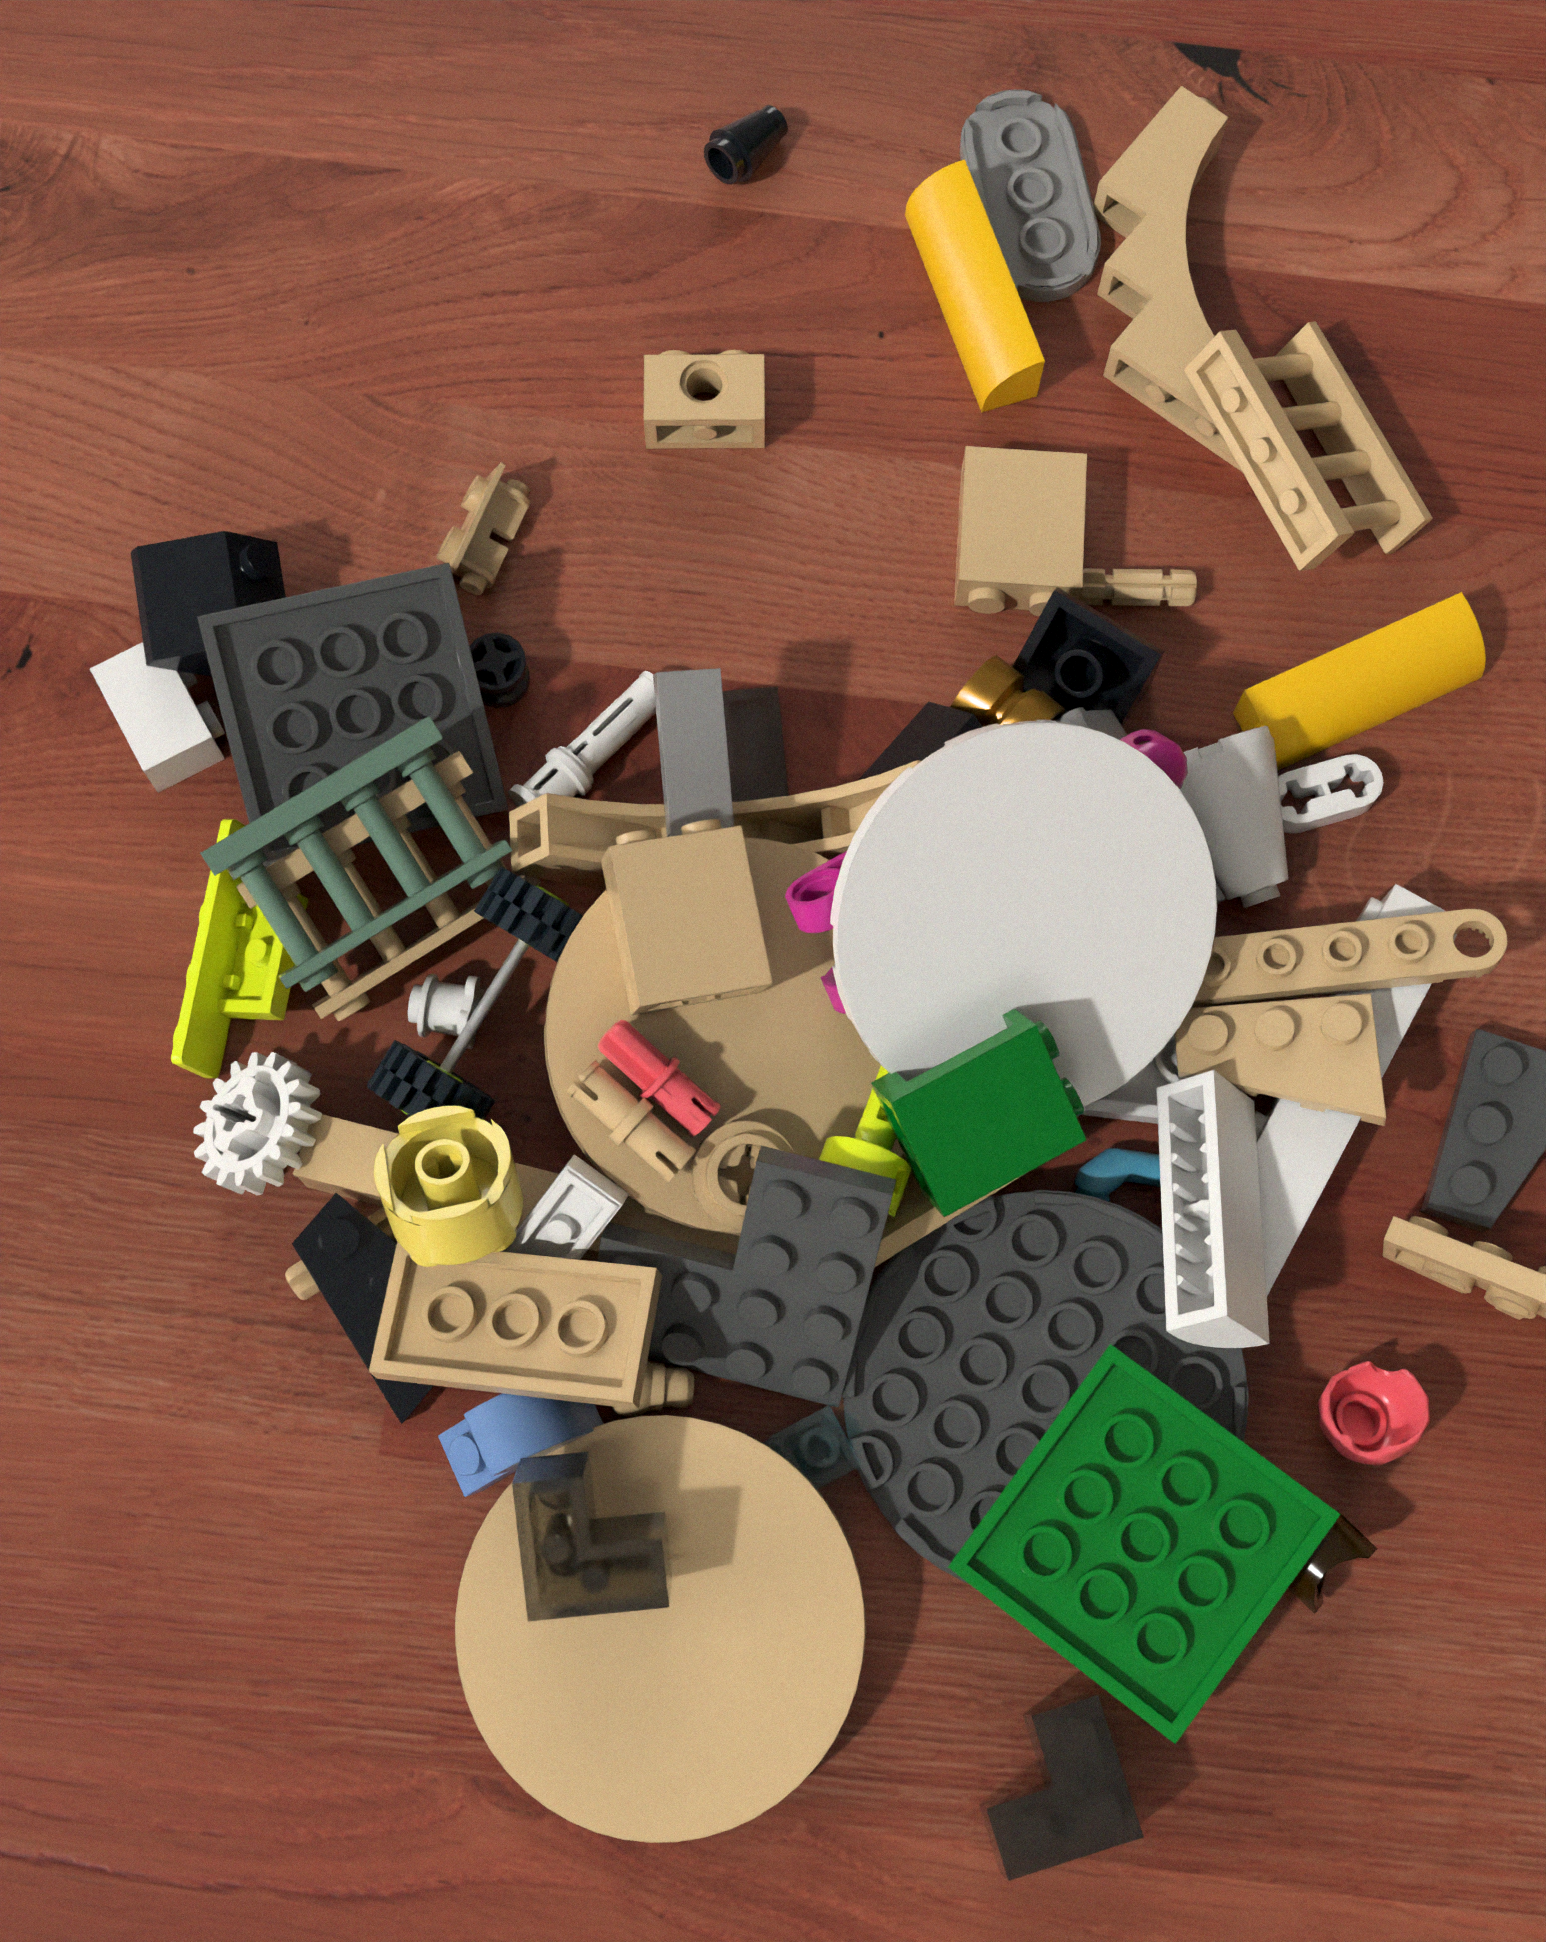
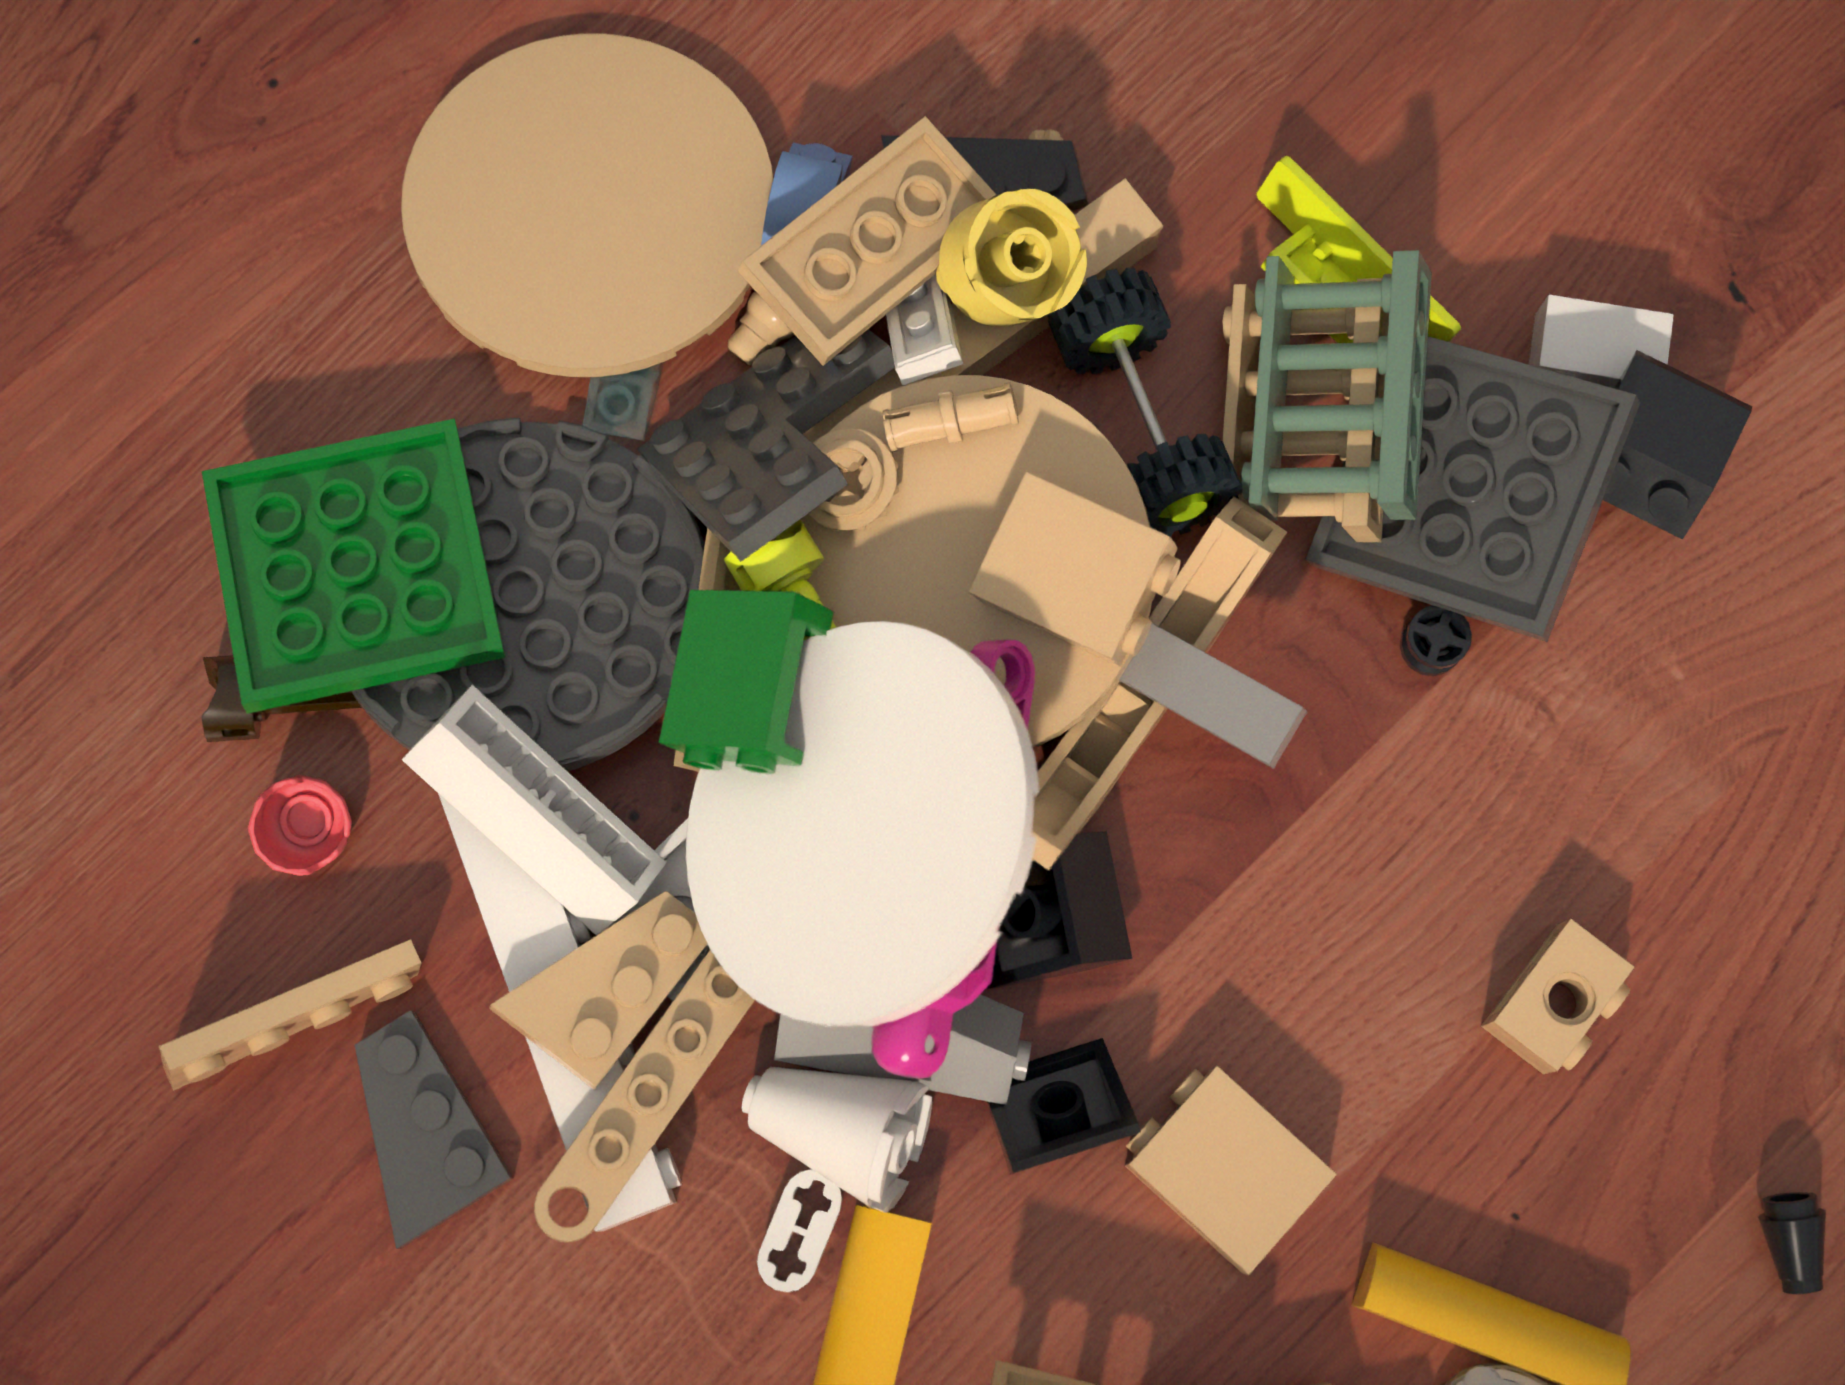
camera: 130 degrees right, 5 degrees up
white gear [193,1052,322,1195] -> none
white brick [408,974,484,1049] -> none
tan hinge [436,462,531,595] -> none
white pin [508,671,656,808] -> none
clear smoke brick [512,1452,672,1622] -> none
coral axle [598,1020,721,1138] -> none
clear smoke tile [723,686,789,802] -> none
pearl gold wheel [950,655,1065,727] -> none
clear smoke brick [979,1694,1144,1881] -> none
medium azure arm [1074,1148,1161,1202] -> none
tan axle [1079,568,1197,606] -> none

